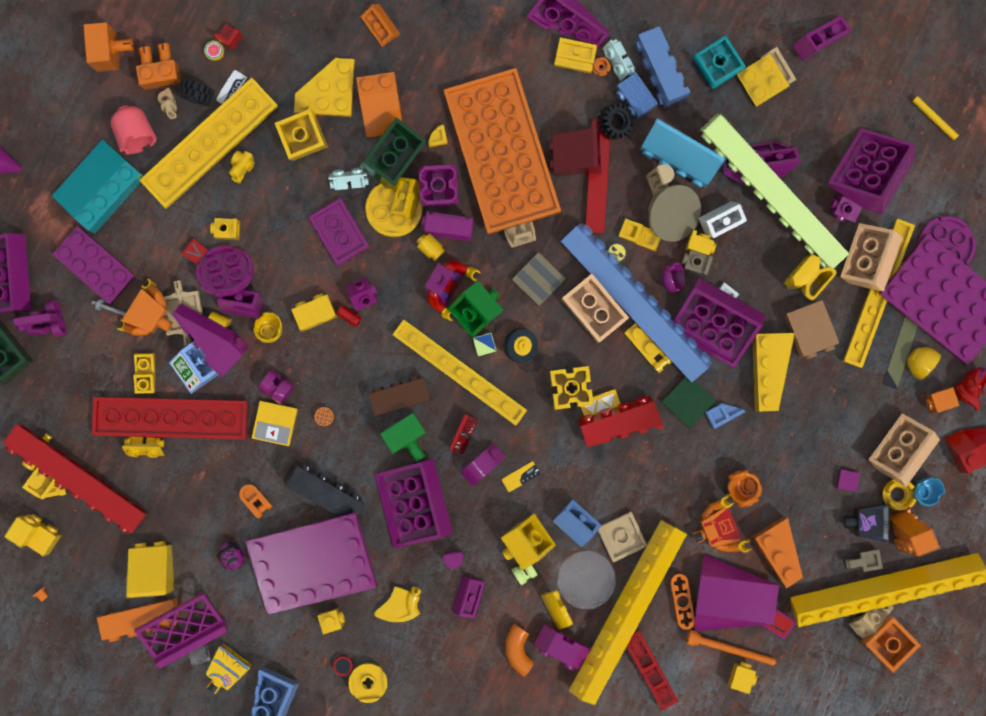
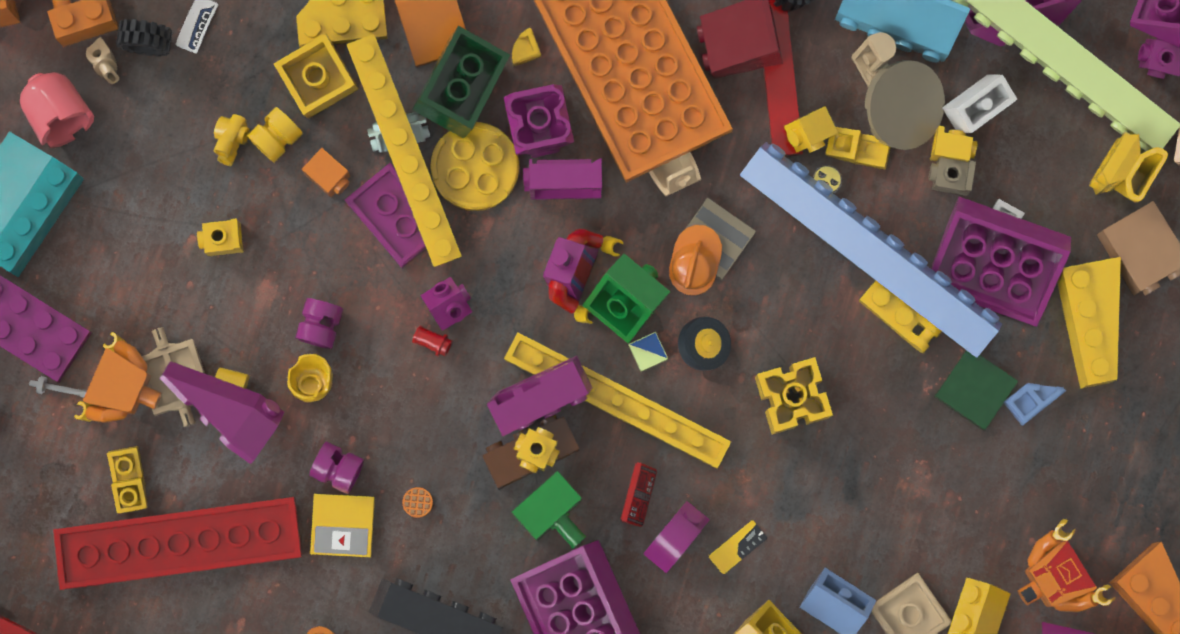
camera: 15 degrees left, 5 degrees down
yellow hinge [122,437,165,458] -> none
yellow plate [139,77,279,209] -> none
light blue slope [169,341,218,394] -> none
red tile [182,239,209,265] -> none
magenta tile [196,245,254,297] -> none
magenta brick [217,289,263,318] -> none
yellow brick [291,293,337,332] -> none
yellow slope [390,177,420,219] -> none
yellow brick [417,233,445,261] -> none
light nougat brick [561,274,629,344] -> none
red wedge [577,396,664,447] -> none
tile [580,389,620,416] -> none
magenta hair [661,262,685,292] -> none
orange hair [727,469,762,508] -> none
none -> yellow wheel [247,107,303,163]
none -> magenta wheel [295,298,344,349]
none -> orange brick [302,148,351,198]
none -> yellow plate [346,34,462,267]
none -> magenta wedge [487,355,593,437]
none -> yellow brick [514,427,560,473]
none -> orange piece [669,225,722,295]
none -> yellow brick [784,106,838,153]

